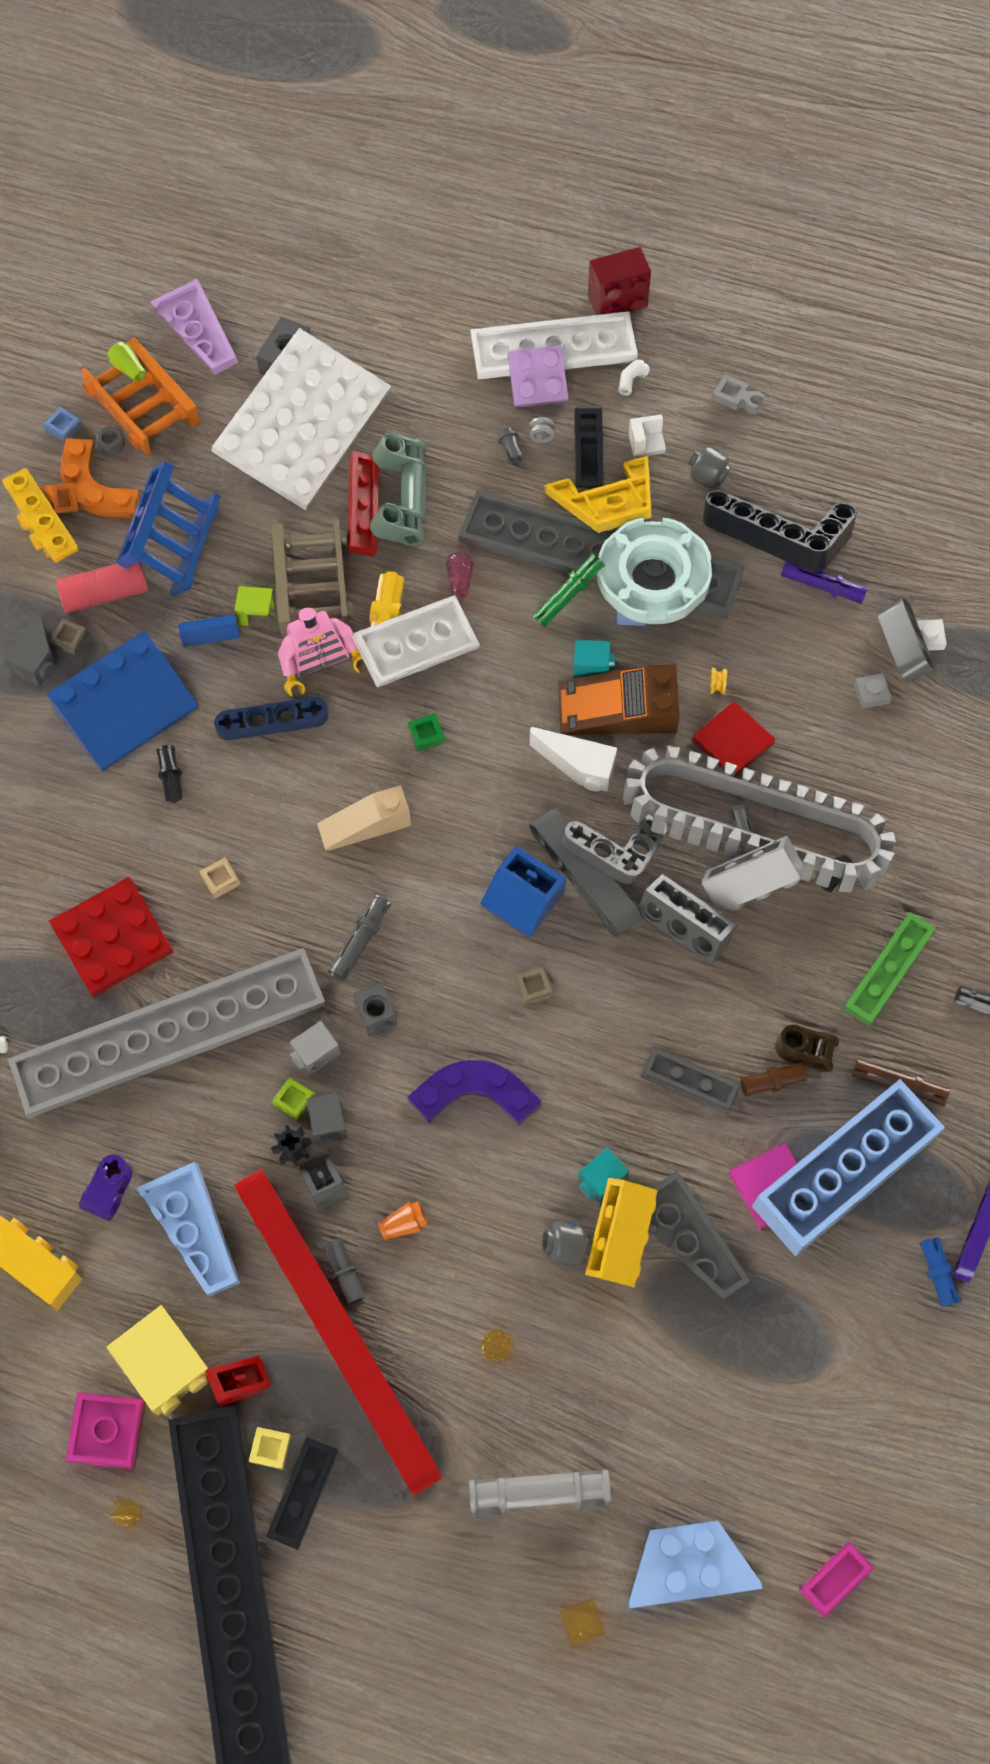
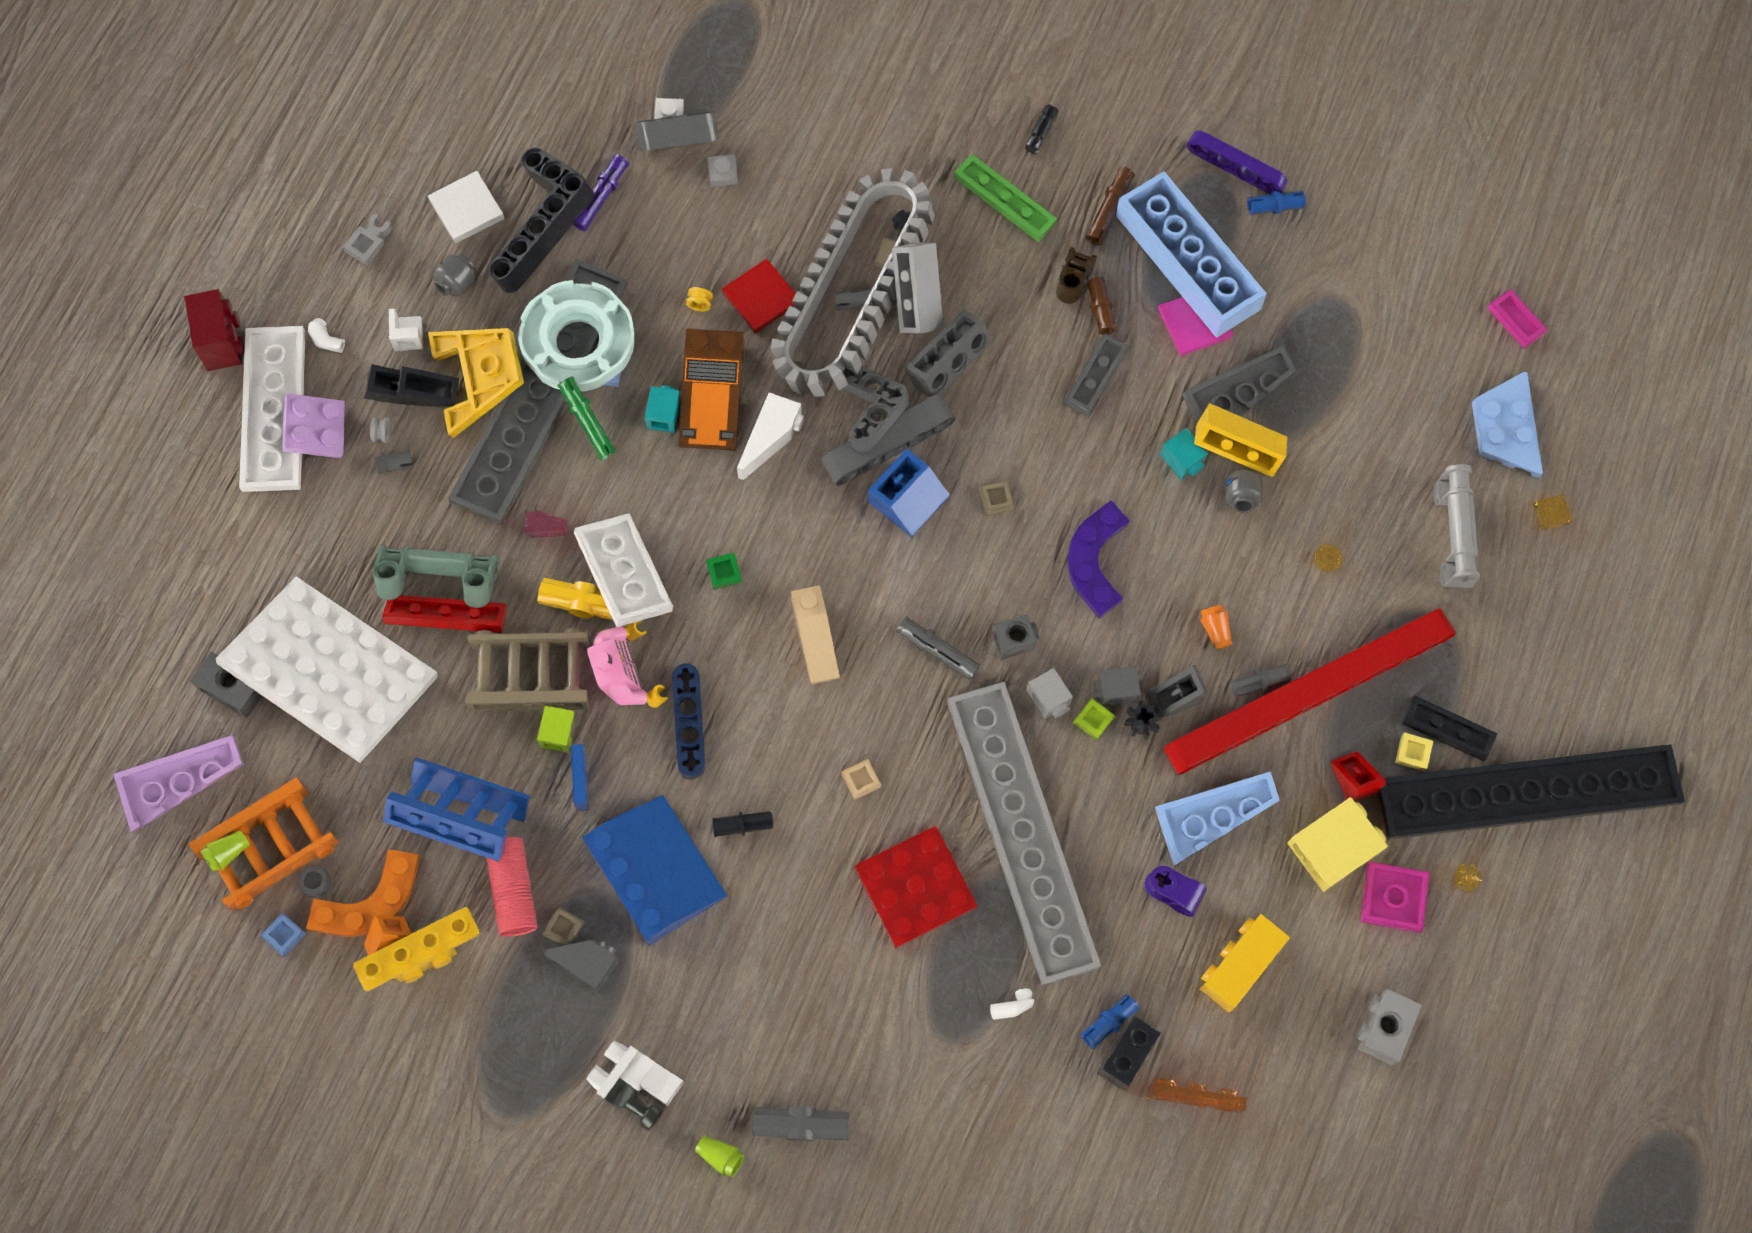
camera: 90 degrees left, 5 degrees up
none -> white tile [428,171,505,244]

